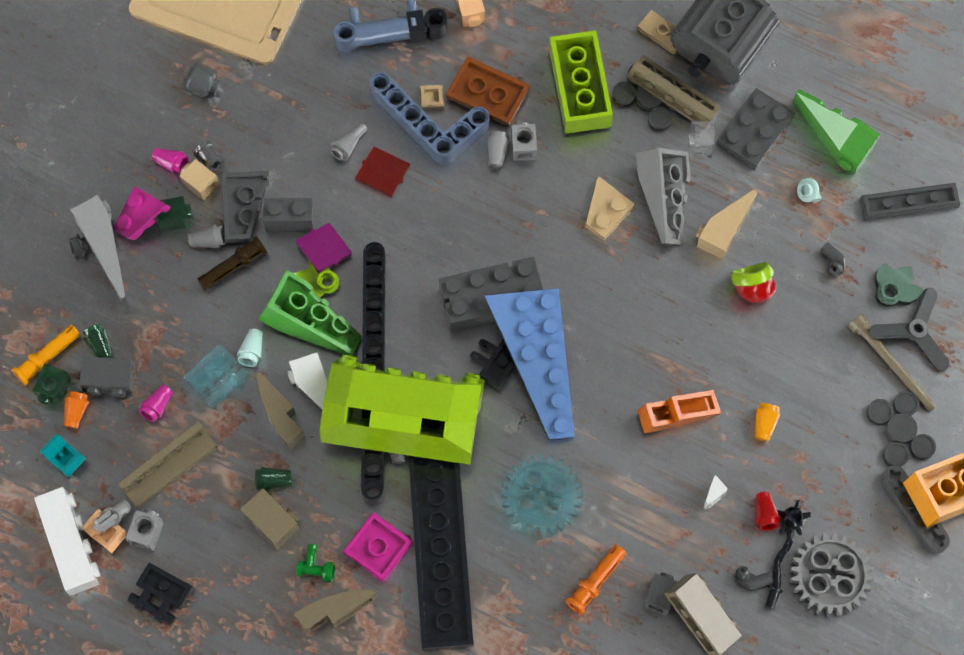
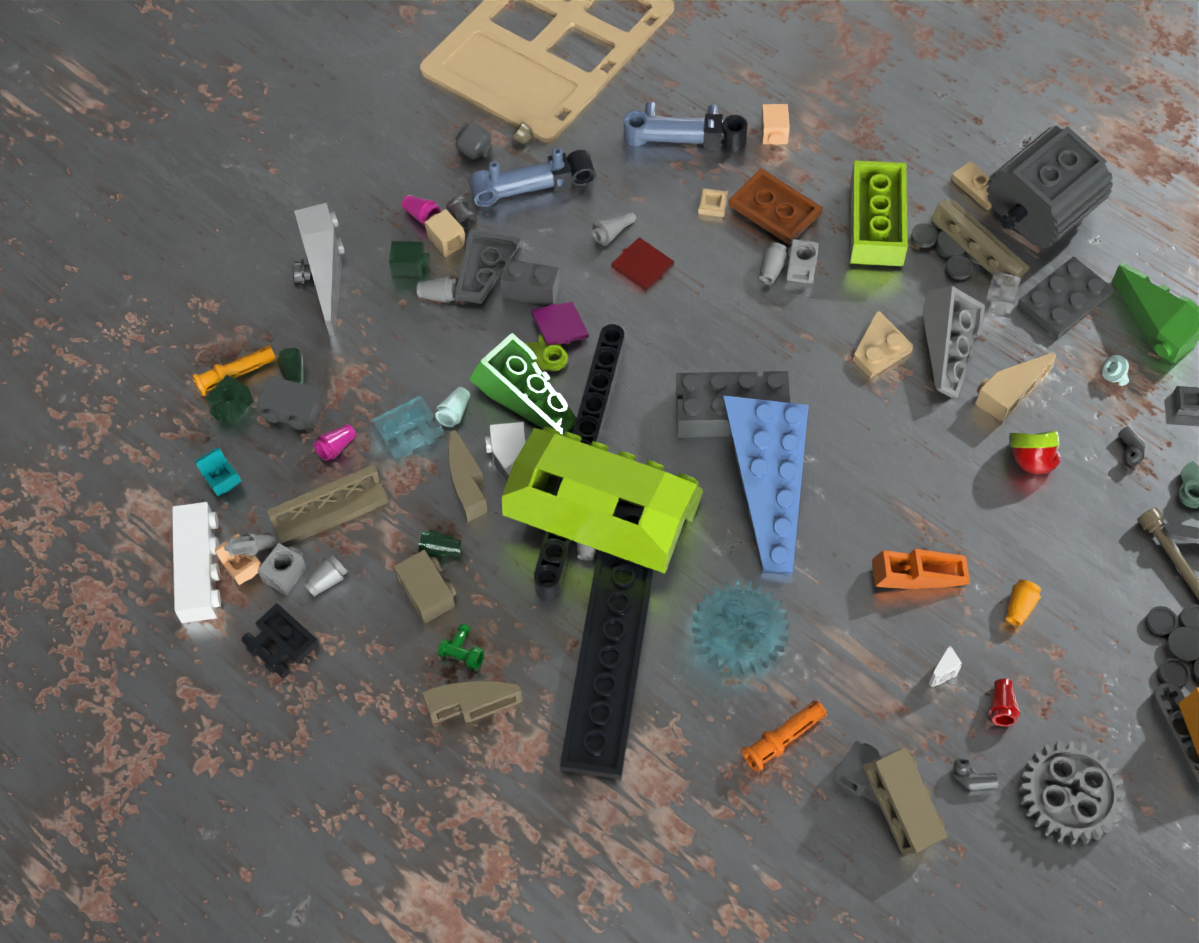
camera: 15 degrees right, 10 degrees down
orange cone [63,391,89,429] -> none
dark pink wing [113,186,170,241] -> none
dark brown pin [197,236,268,291] -> none
dark pink tile [343,512,414,583] -> none
sand blue beam [370,72,490,165] -> none
black hinge [470,338,515,391] -> none
black piece [765,500,812,610] -> none
none -> light grey cone [303,555,348,597]
none -> sand blue piece [469,148,596,207]
none -> dark tan hinge [512,121,533,144]

